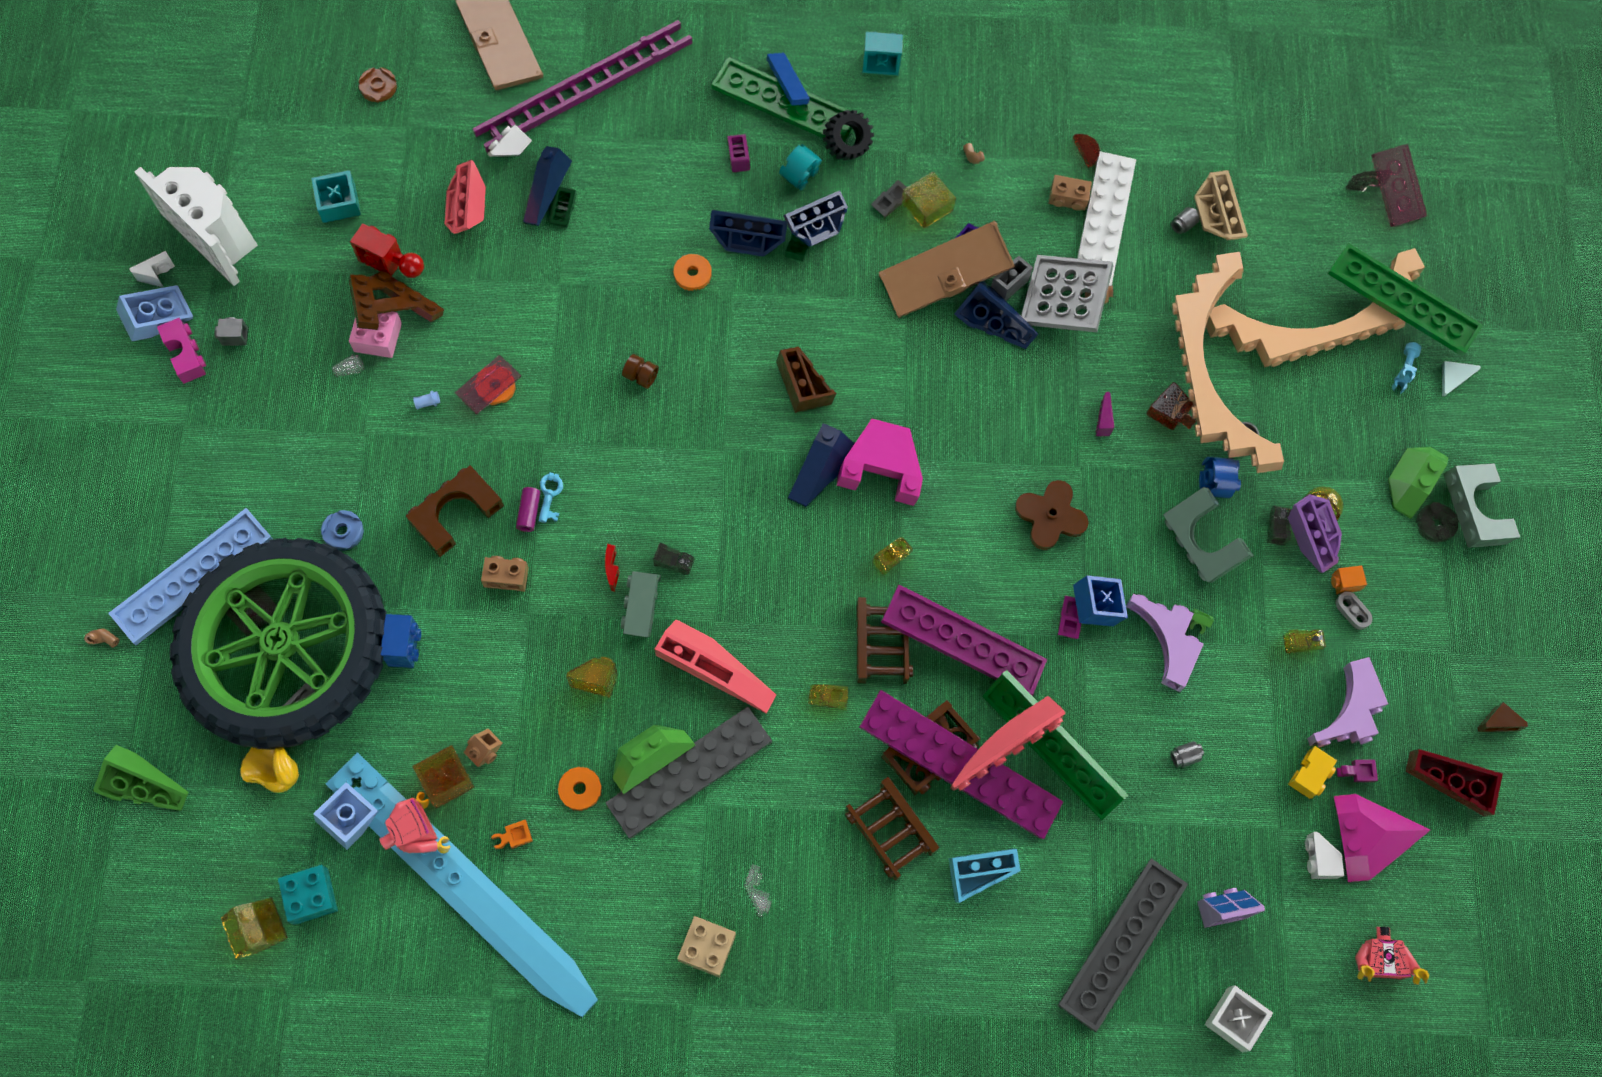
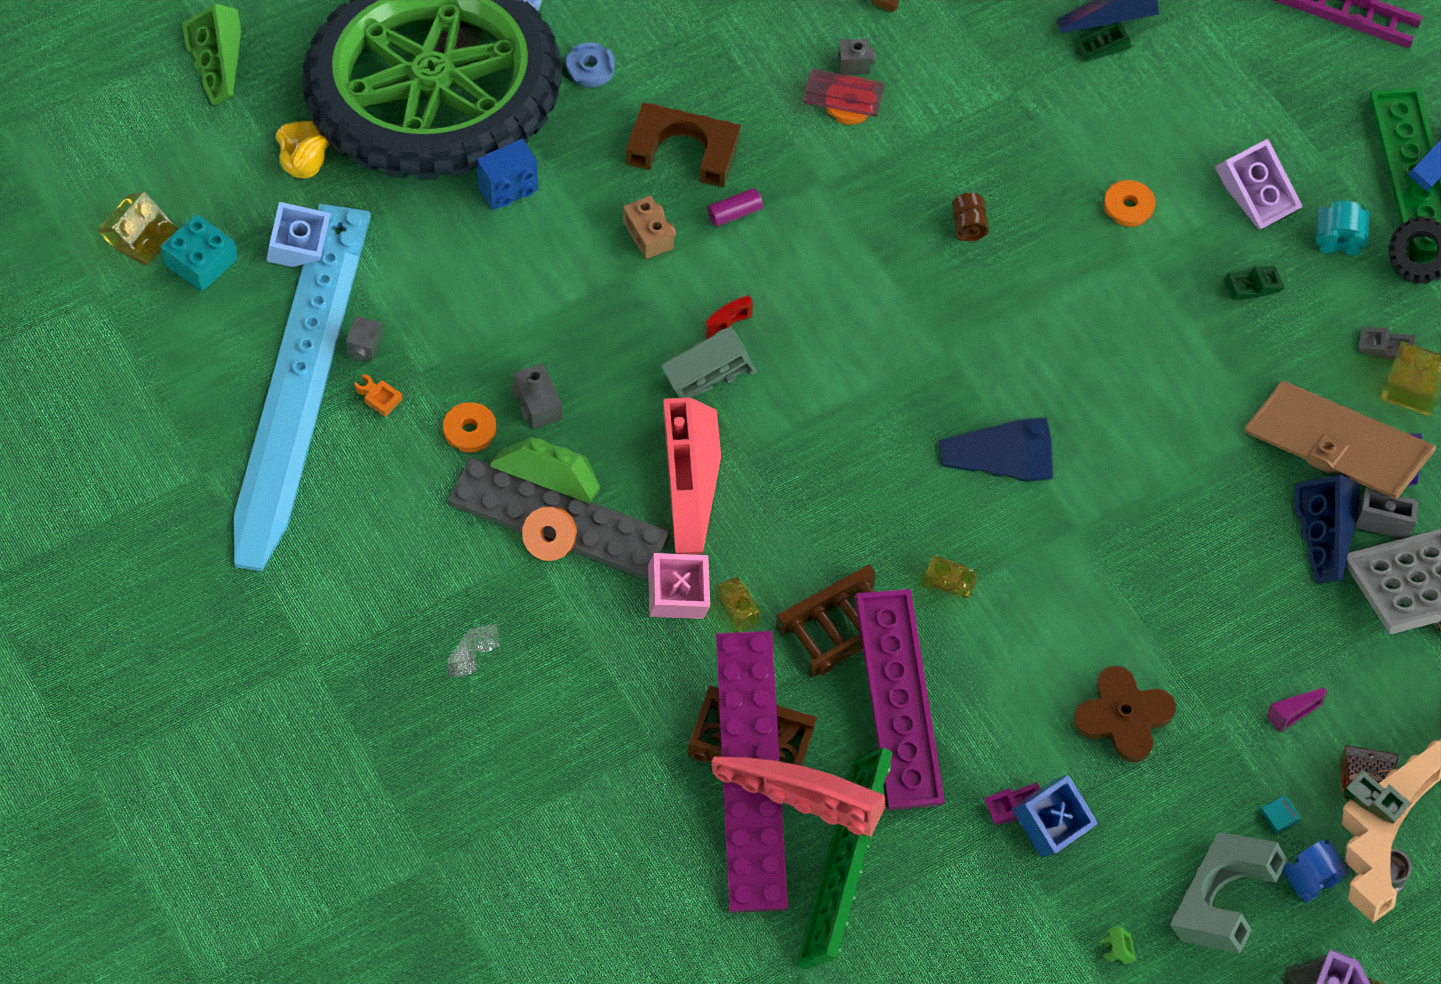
camera: 60 degrees right, 10 degrees down
coral torso [380,792,451,853] -> none
clear orange brick [412,745,475,808] -> none
light blue pin [413,391,440,410] -> none
medium nougat brick [464,729,502,767] -> none
medium azure piece [538,472,563,523] -> none
clear yellow slope [566,657,618,698] -> none
clear smoke leg [653,543,695,575] -> none
tan brick [678,916,736,978] -> none
dark blue wedge [709,210,787,257] -> none
magenta slope [727,134,750,172] -> none
wedge [776,346,837,413] -> none
dark blue wedge [783,190,848,247] -> none
dark pink wedge [836,419,923,506] -> none
reddish brown fence [845,777,940,881] -> none
medium azure wedge [948,849,1020,903] -> none
lavender arch [1126,594,1203,692] -> none
none -> flat silver brick [346,316,383,362]
none -> dark grey brick [511,363,563,429]
none -> orange tile [522,506,577,561]
none -> bright pink brick [648,553,710,619]
none -> flat silver brick [838,39,875,75]
none -> lavender slope [1215,139,1303,230]
none -> teal tile [1260,795,1301,834]
none -> slope [1343,770,1411,824]

